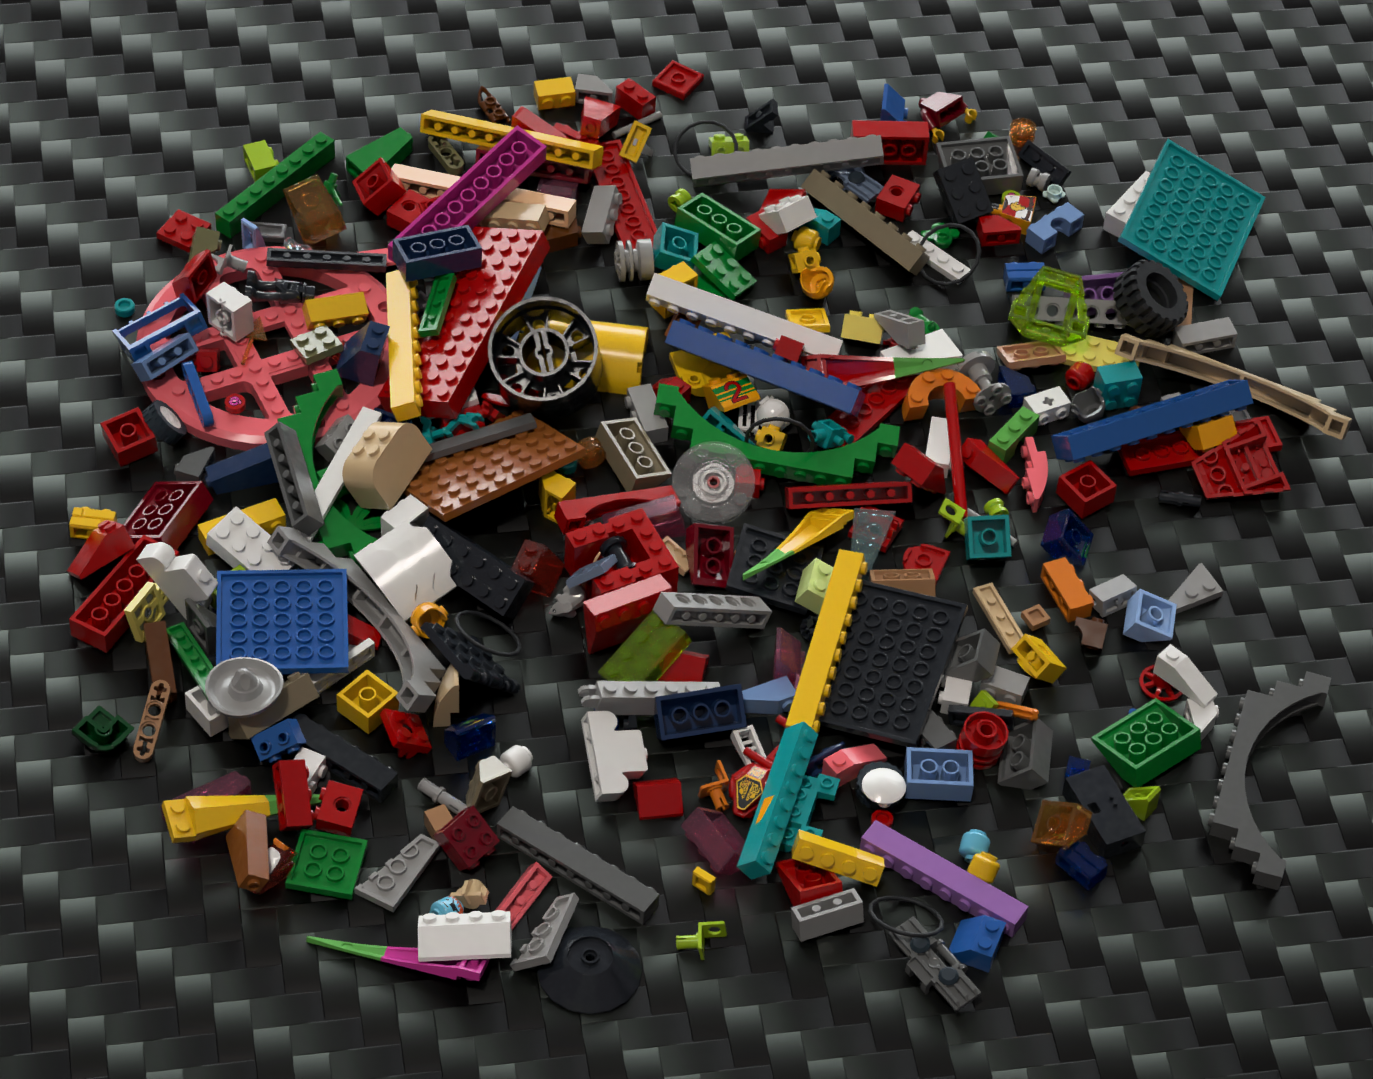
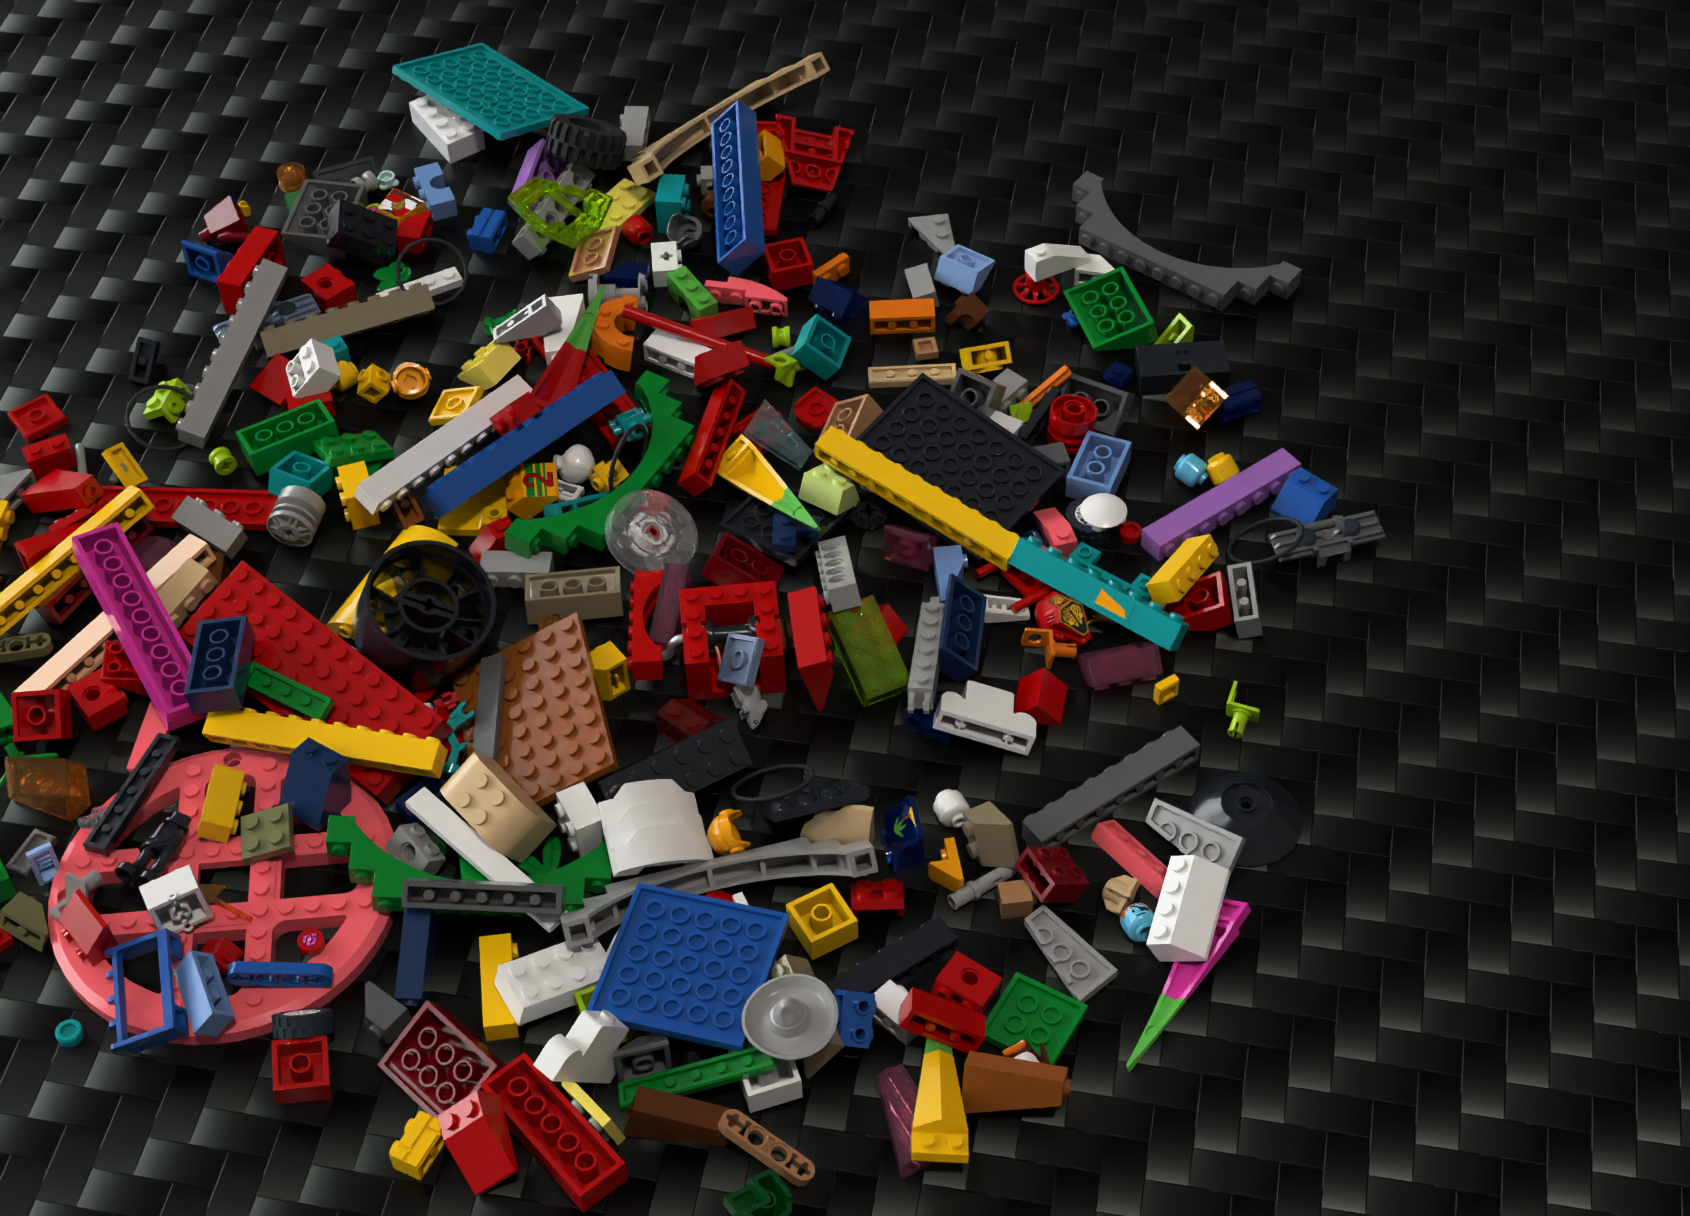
camera: 65 degrees left, 0 degrees up
none -> dark blue plate [772,514,820,552]
none -> orange plate [812,252,850,292]
none -> light orange slope [928,837,964,892]

